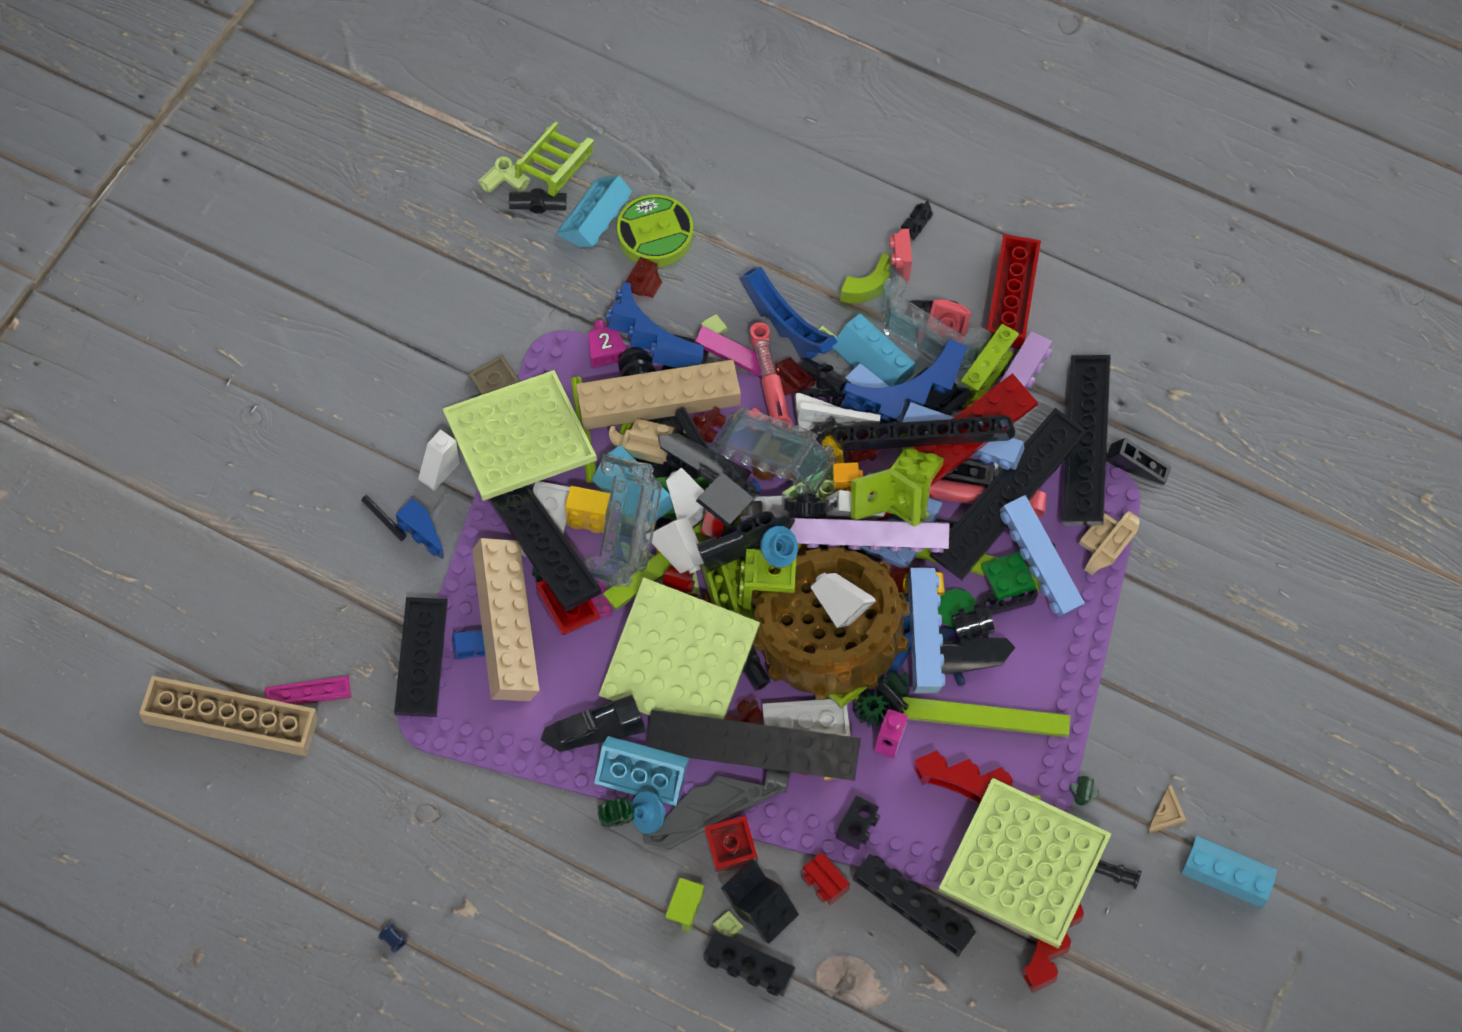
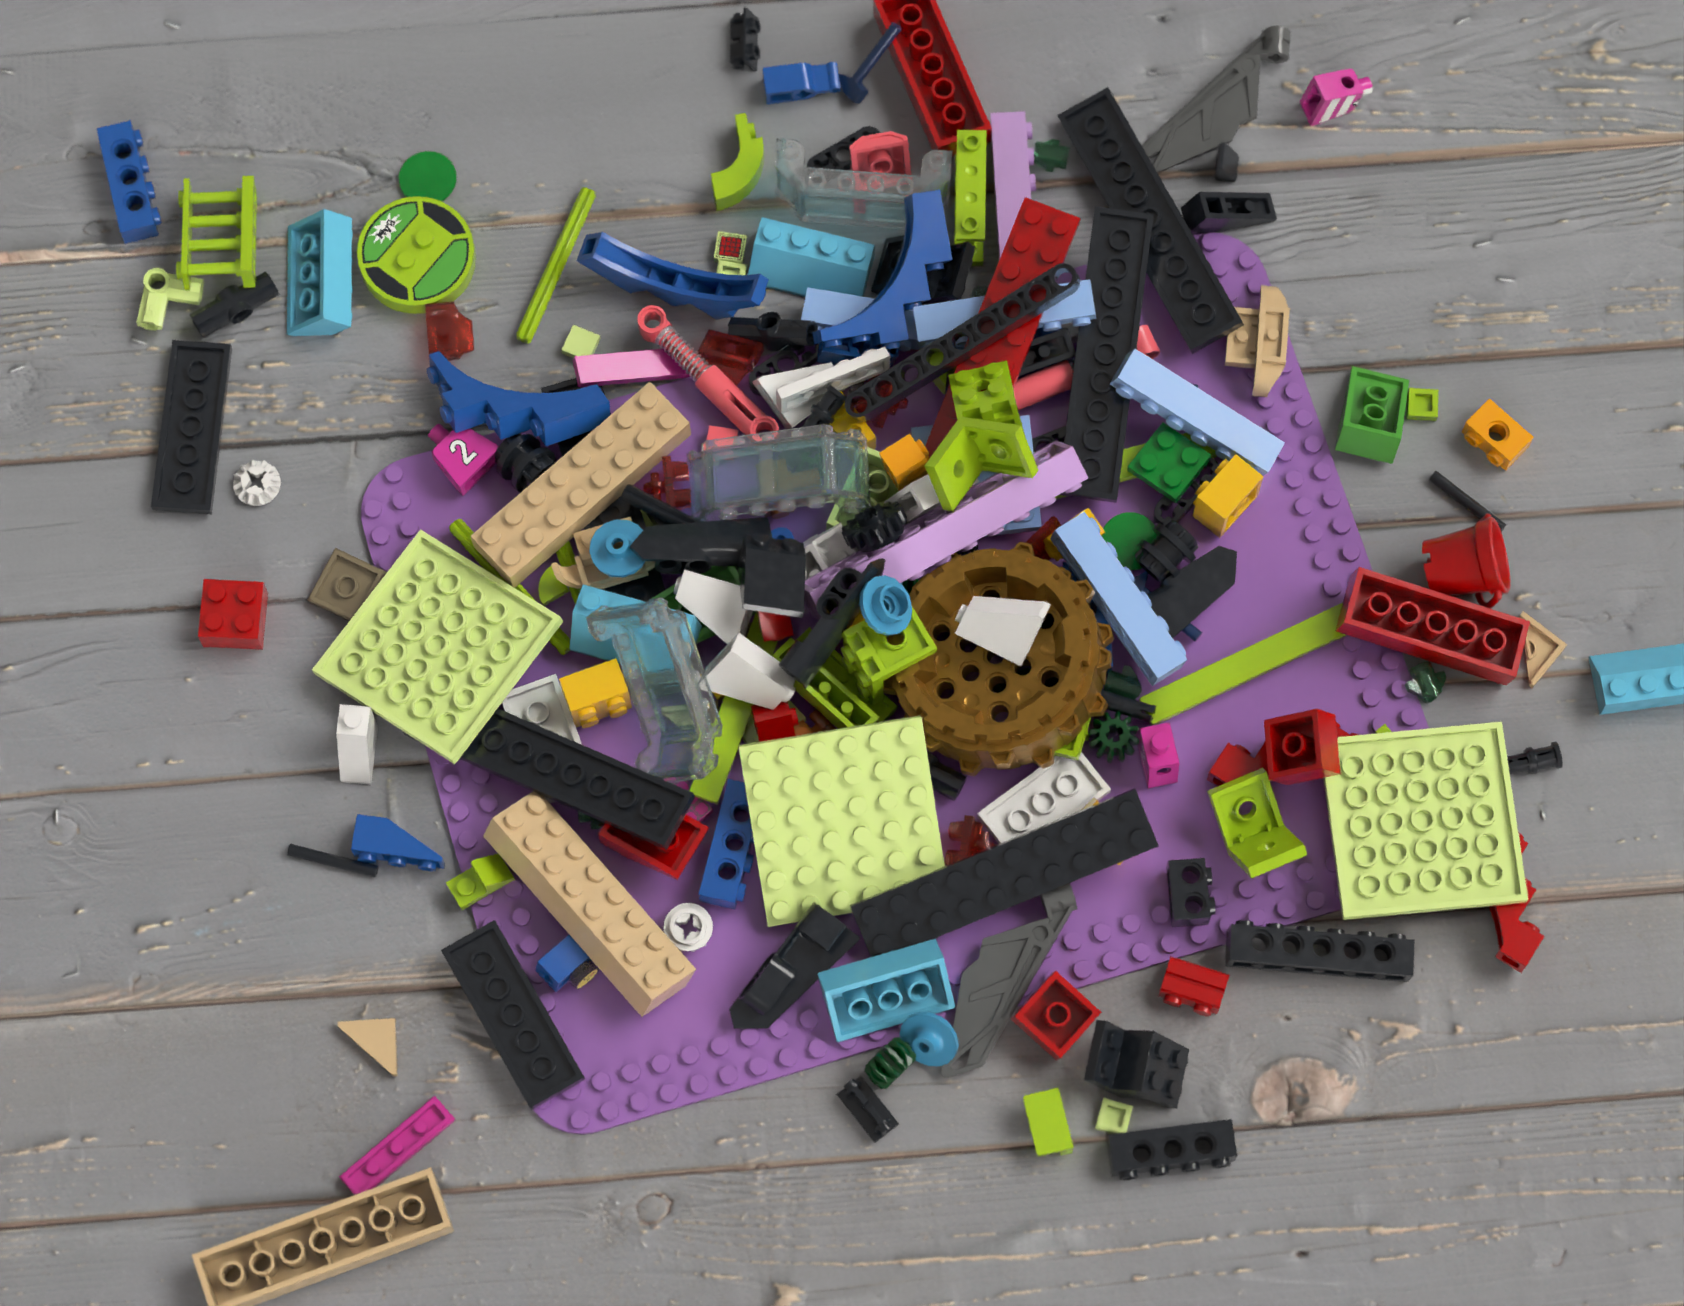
camera: 30 degrees left, 10 degrees up
coral slope [889,229,912,282] -> none
none -> blue brick [96,120,162,244]
none -> black plate [151,340,232,514]
none -> red brick [198,579,268,650]
none -> white gear [233,460,281,506]
none -> tan tile [338,1018,398,1077]
none -> green piece [399,151,457,201]
none -> lime slope [446,853,515,911]
none -> lime axle [516,187,596,344]
none -> lime tile [538,565,569,606]
none -> clear smoke tile [569,960,599,989]
none -> dark azure piece [589,520,646,578]
none -> white gear [664,903,713,952]
none -> blue brick [699,779,754,910]
none -> tile [714,231,747,264]
none -> blue piece [762,62,841,105]
none -> black hinge [837,1076,899,1143]
none -> dark blue piece [839,22,902,104]
none -> clear green piece [1034,139,1070,172]
none -> dark grey wing [1142,26,1291,173]
none -> yellow brick [1193,454,1264,538]
none -> lime bracket [1207,768,1308,878]
none -> black slope [1214,142,1239,182]
none -> red brick [1264,709,1341,785]
none -> dark pink torso [1299,68,1373,127]
none -> bright green slope [1335,366,1409,464]
none -> red brick [1335,567,1530,685]
none -> lime tile [1407,388,1439,421]
none -> red piece [1422,513,1511,609]
none -> black piece [1429,471,1507,532]
none -> light orange brick [1462,398,1534,471]

